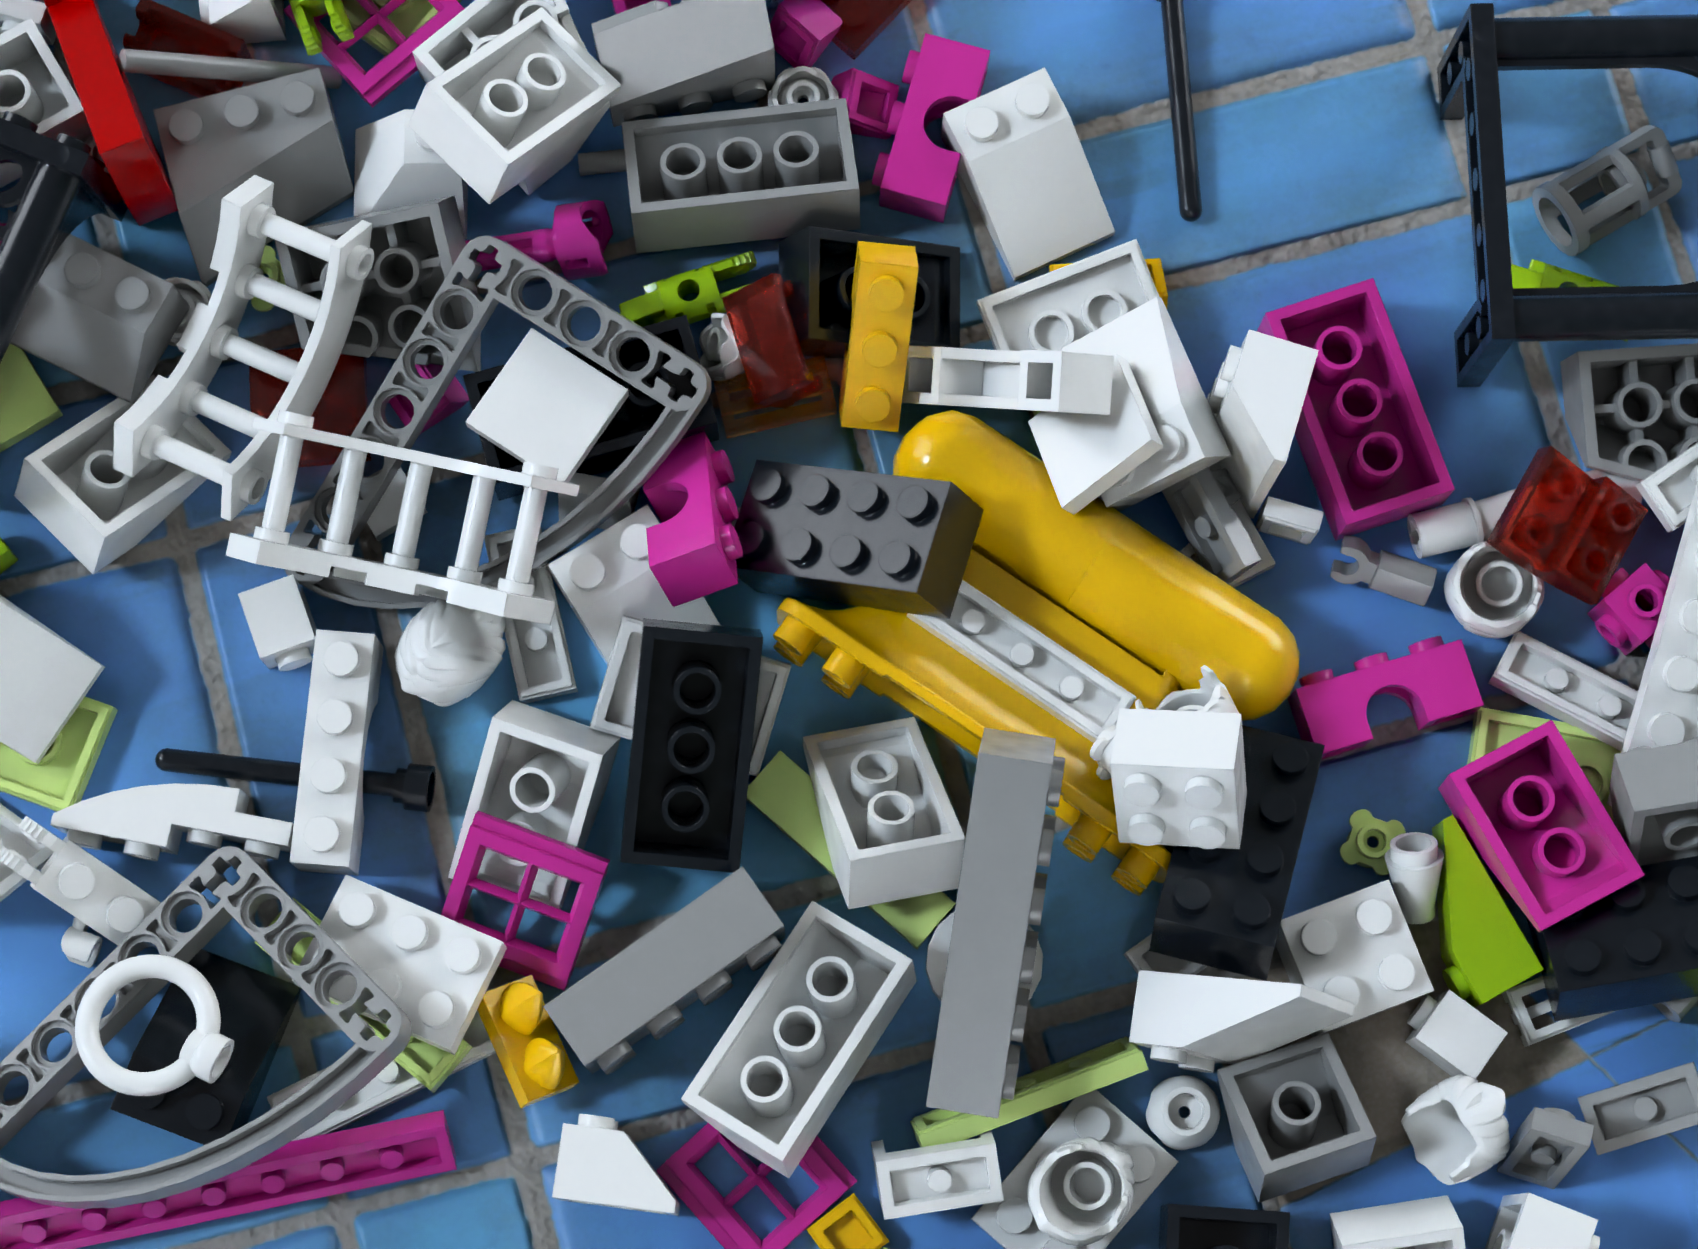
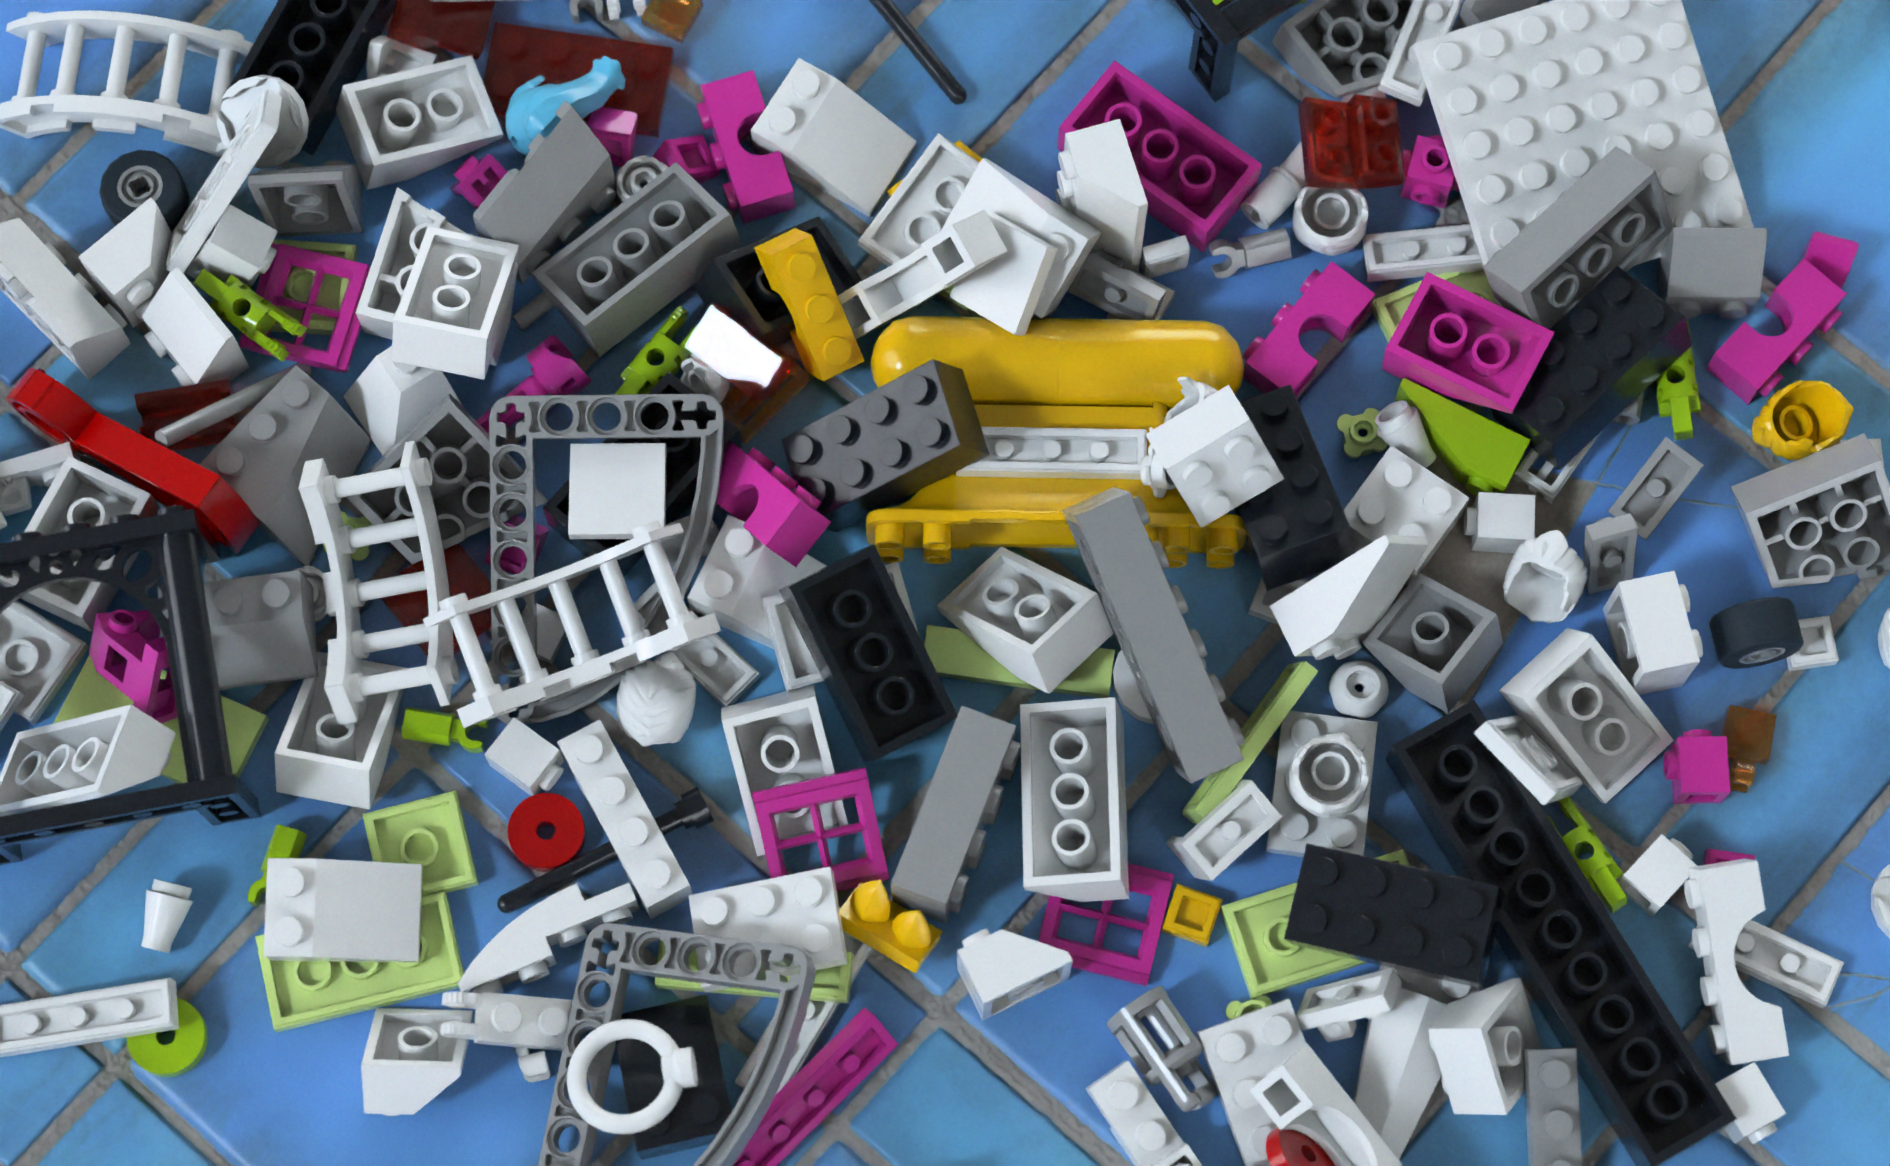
camera: 30 degrees left, 5 degrees down
none -> yellowish green tile [362,790,479,896]
none -> lime bar [402,707,489,753]
none -> red piece [507,793,586,872]

